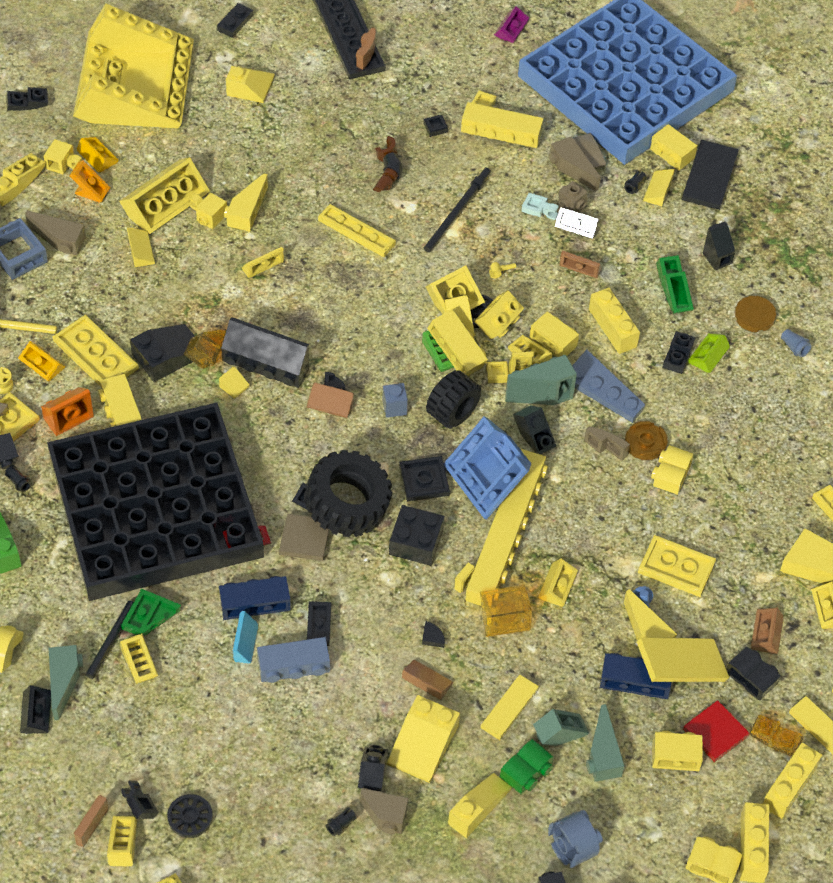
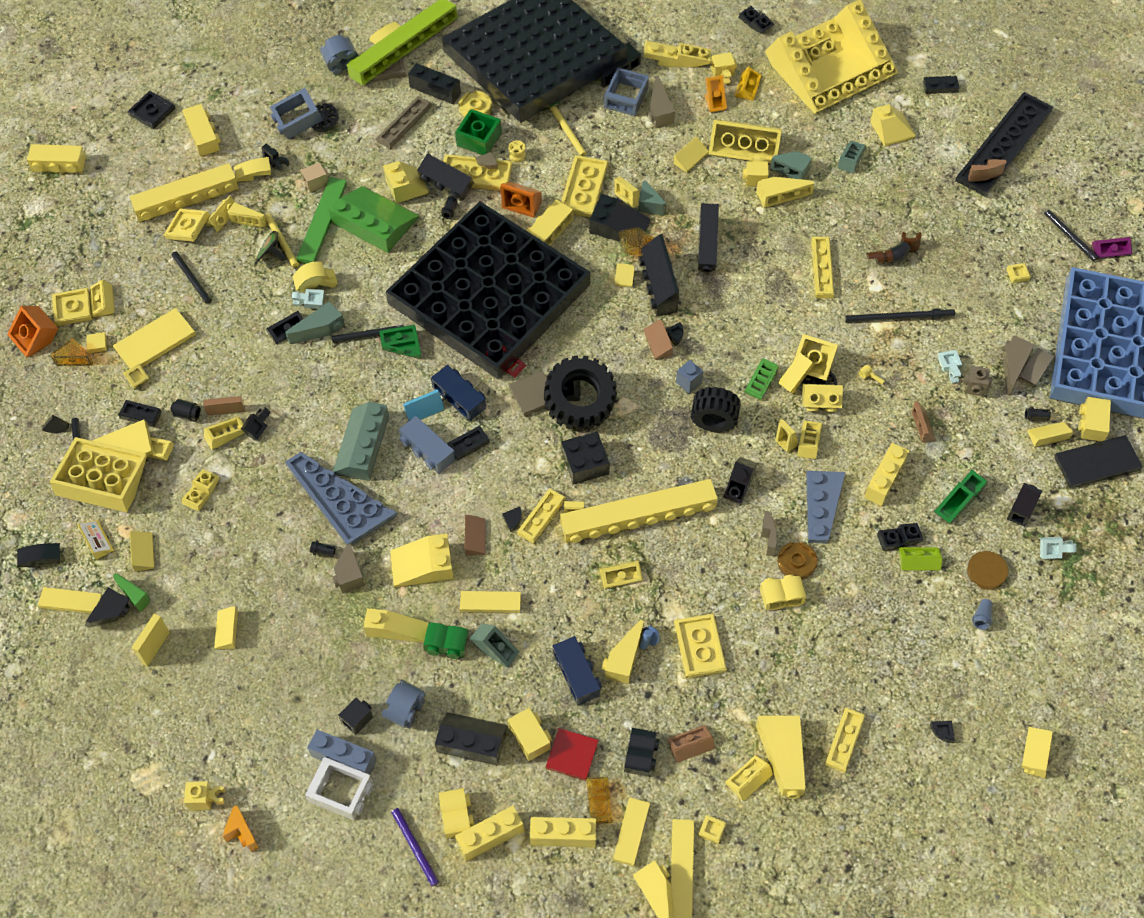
camera: 60 degrees right, 5 degrees up
yellow slope [18,341,66,381] -> none
light yellow slope [120,634,158,684] -> none
black wheel [167,794,213,838] -> none
light yellow slope [242,247,284,278] -> none
black slope [358,744,388,791] -> none
black tile [399,456,450,502] -> none
black tile [423,114,448,137] -> none
light yellow brick [427,309,488,376] -> none
medium blue slope [444,416,531,520] -> none
light yellow brick [461,102,543,148] -> none
clear yellow slope [480,585,532,637] -> none
light yellow tile [486,361,509,383] -> none
sand green slope [505,355,577,405] -> none
light yellow brick [529,311,579,357] -> none
plate [555,207,599,238] -> none
sand green slope [586,704,624,782] -> none
light yellow tile [637,638,729,682] -> none
none -> black brick [171,399,201,421]
none -> sand blue wing [285,452,397,546]
none -> light aqua plate [292,289,325,309]
none -> sand green slope [333,402,389,481]
none -> black slope [435,712,508,766]
none -> light yellow tile [517,488,566,544]
none -> light yellow plate [615,177,640,208]
none -> sand green slope [638,180,666,215]
none -> black slope [698,203,719,272]
none -> sand green slope [770,151,812,180]
none -> sand green slope [838,140,866,173]
none -> light aqua plate [1040,537,1077,559]
none -> black bar [1044,210,1098,262]

